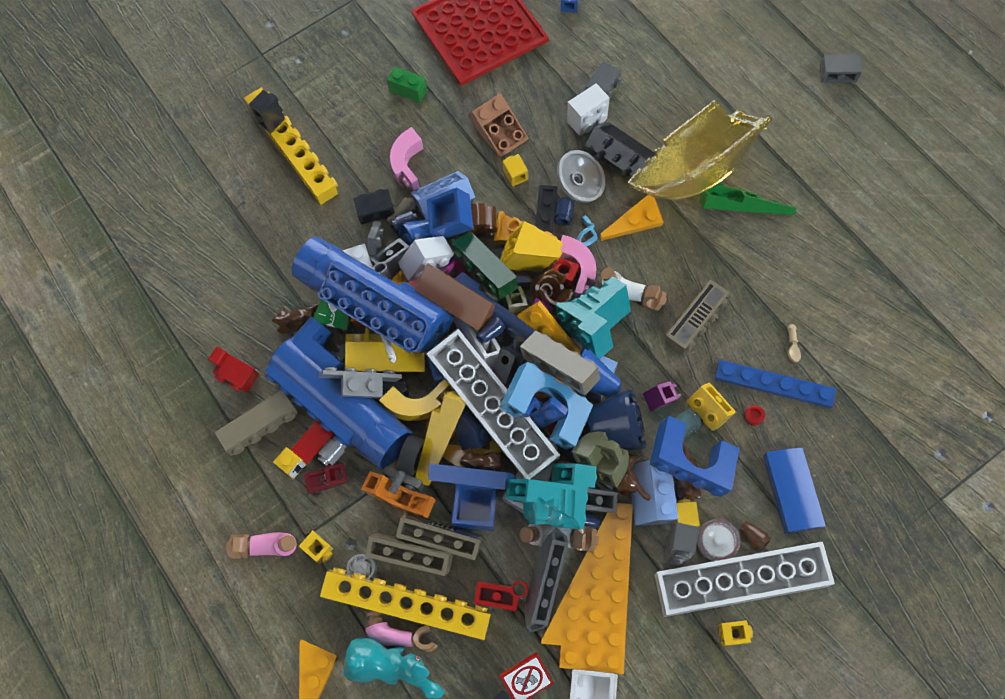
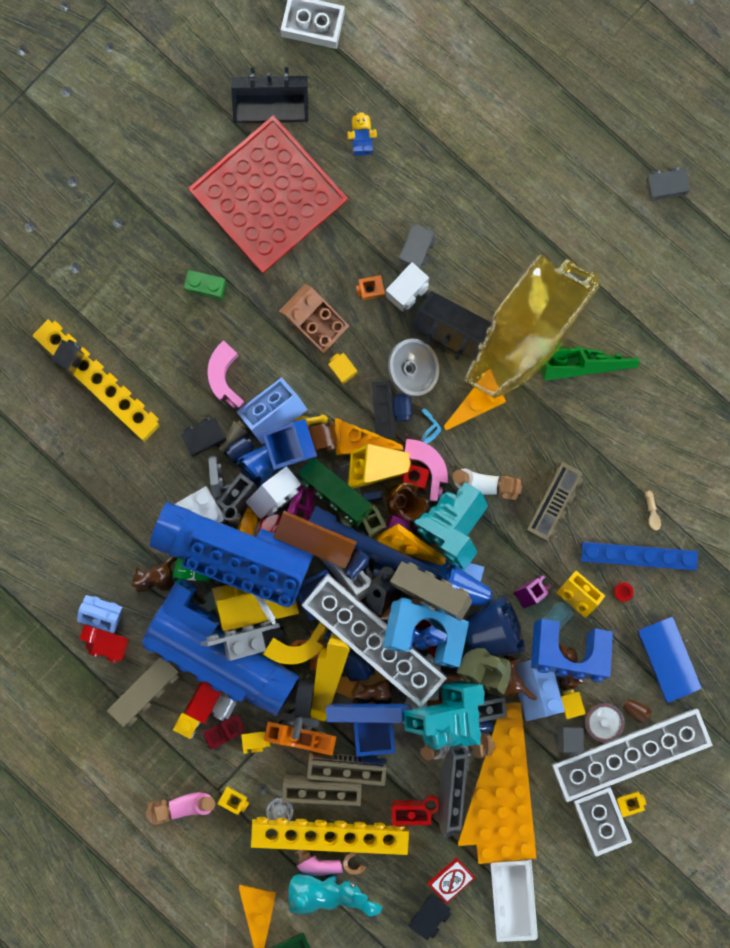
camera: 15 degrees left, 15 degrees up
none -> light blue brick [77,595,123,634]
none -> yellow brick [241,731,271,754]
none -> orange brick [356,275,385,301]
none -> white brick [572,786,632,857]

